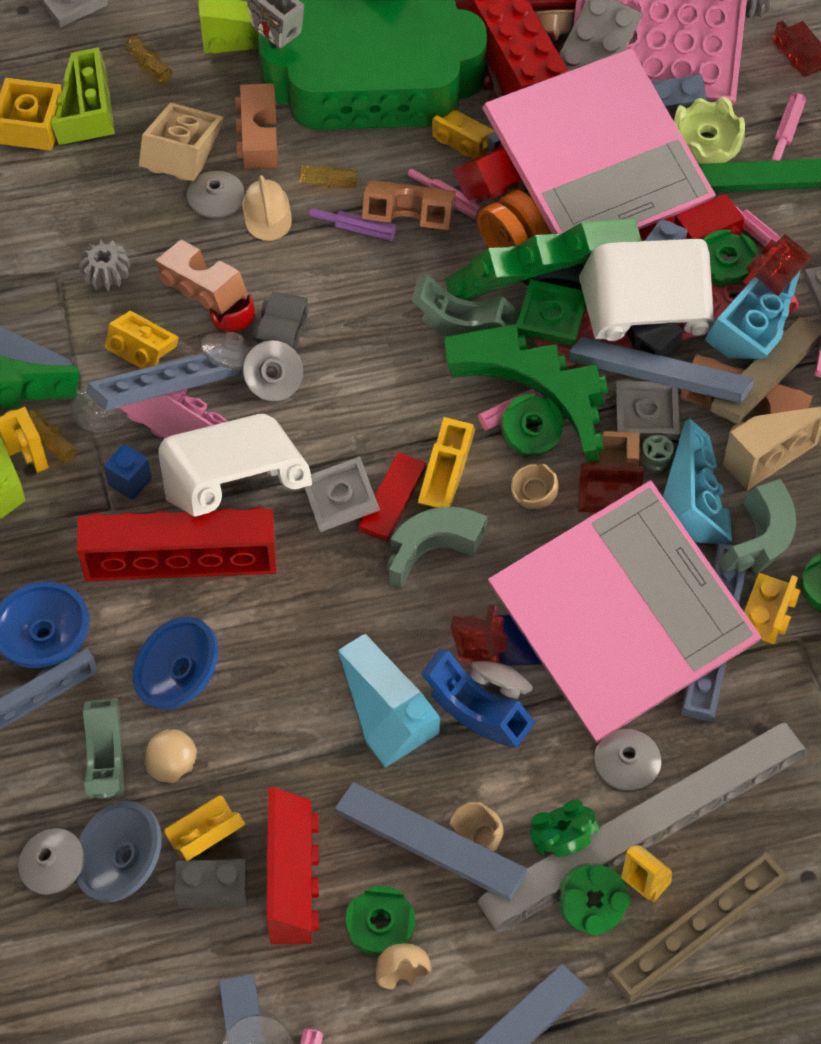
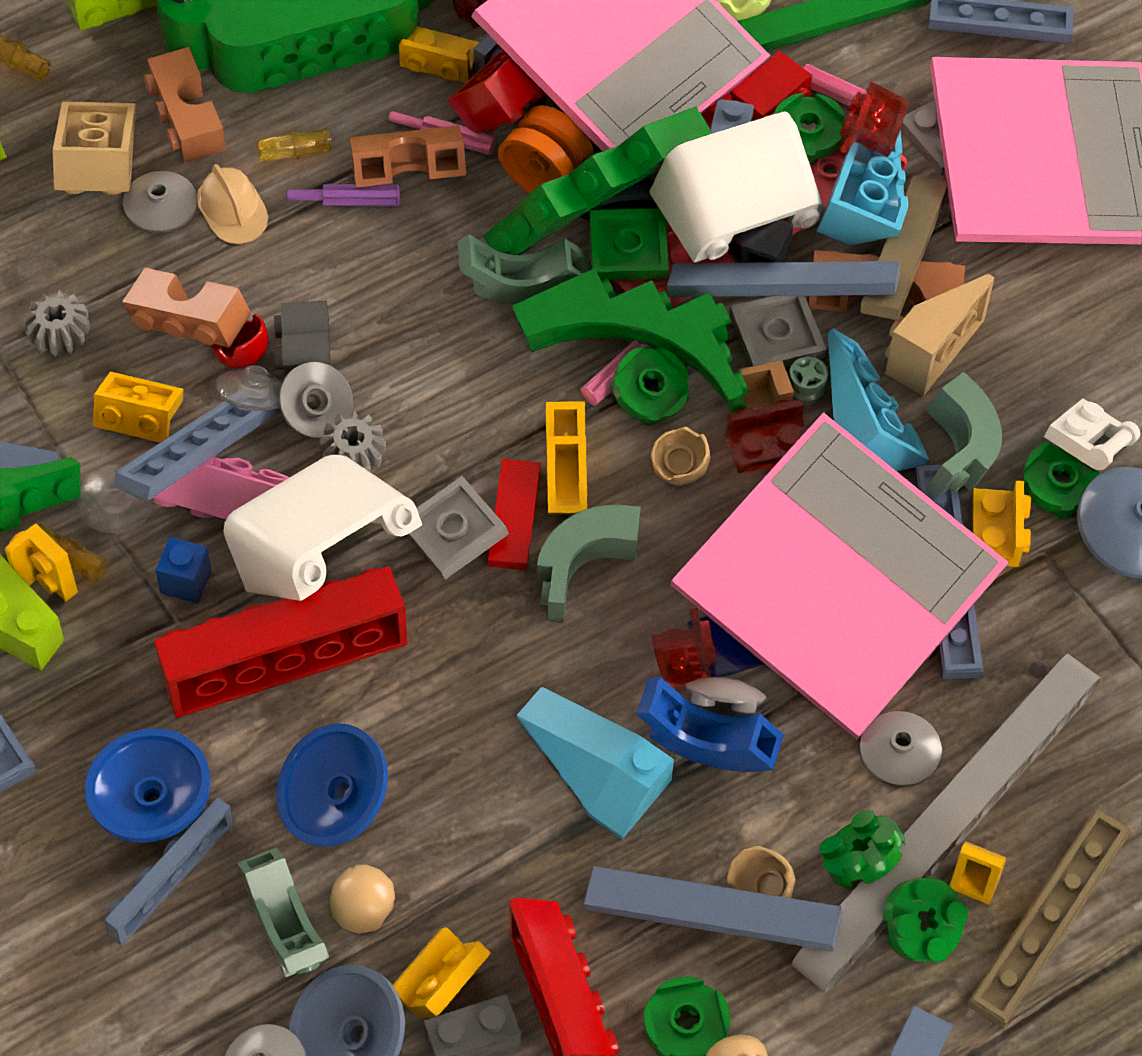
camera: 20 degrees left, 0 degrees up
none -> light grey gear [319,411,386,472]

